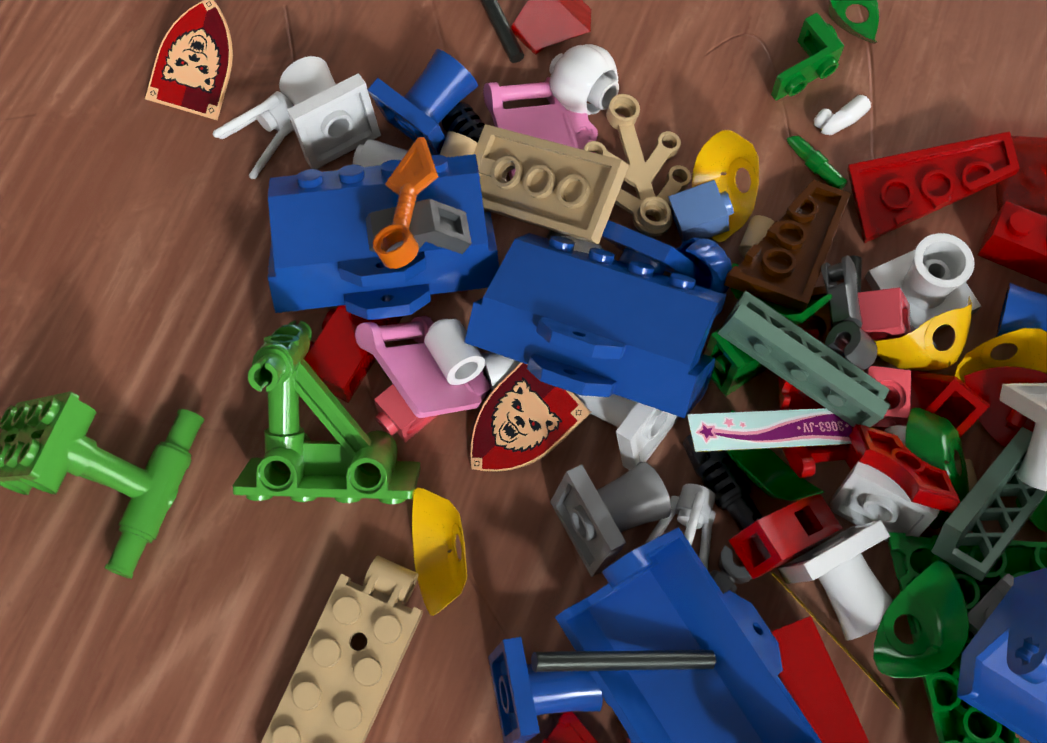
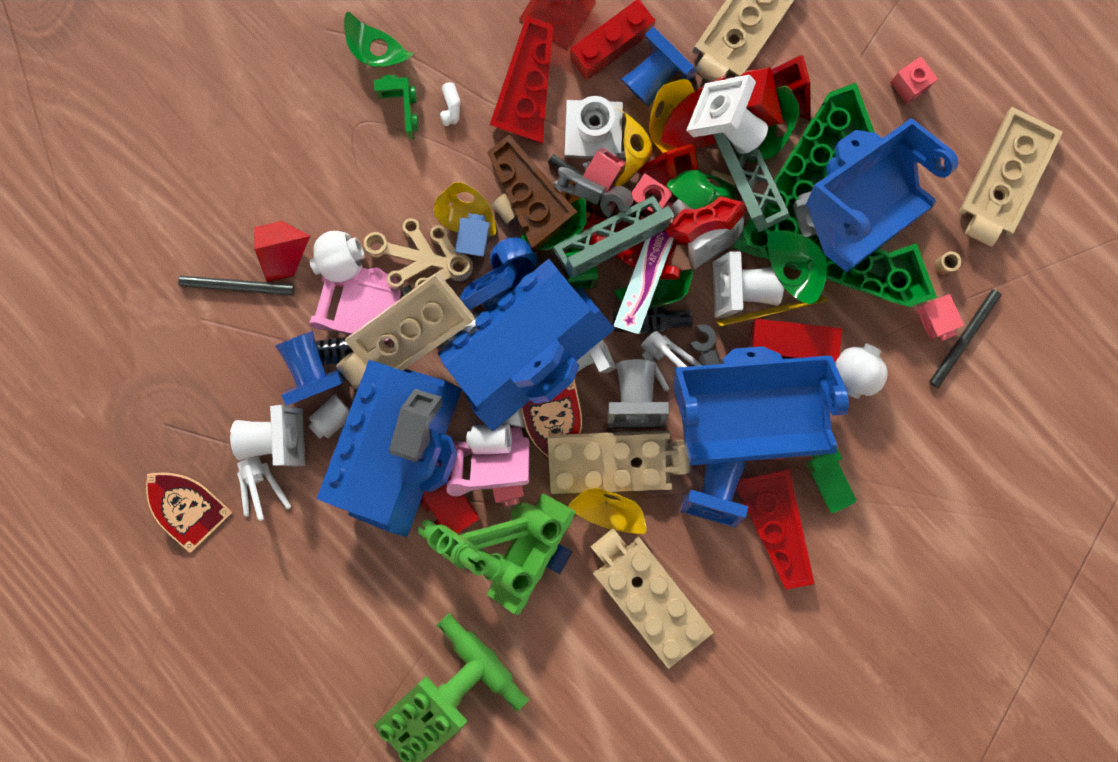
camera: 65 degrees left, 15 degrees up
orange piece [373,137,439,269] -> none
pearl dark grey bar [531,650,716,672] -> none
red brick [729,494,843,579] -> none
green piece [786,136,848,190] -> none
none -> dark blue hinge [546,544,573,574]
none -> tan hinge [548,430,692,494]

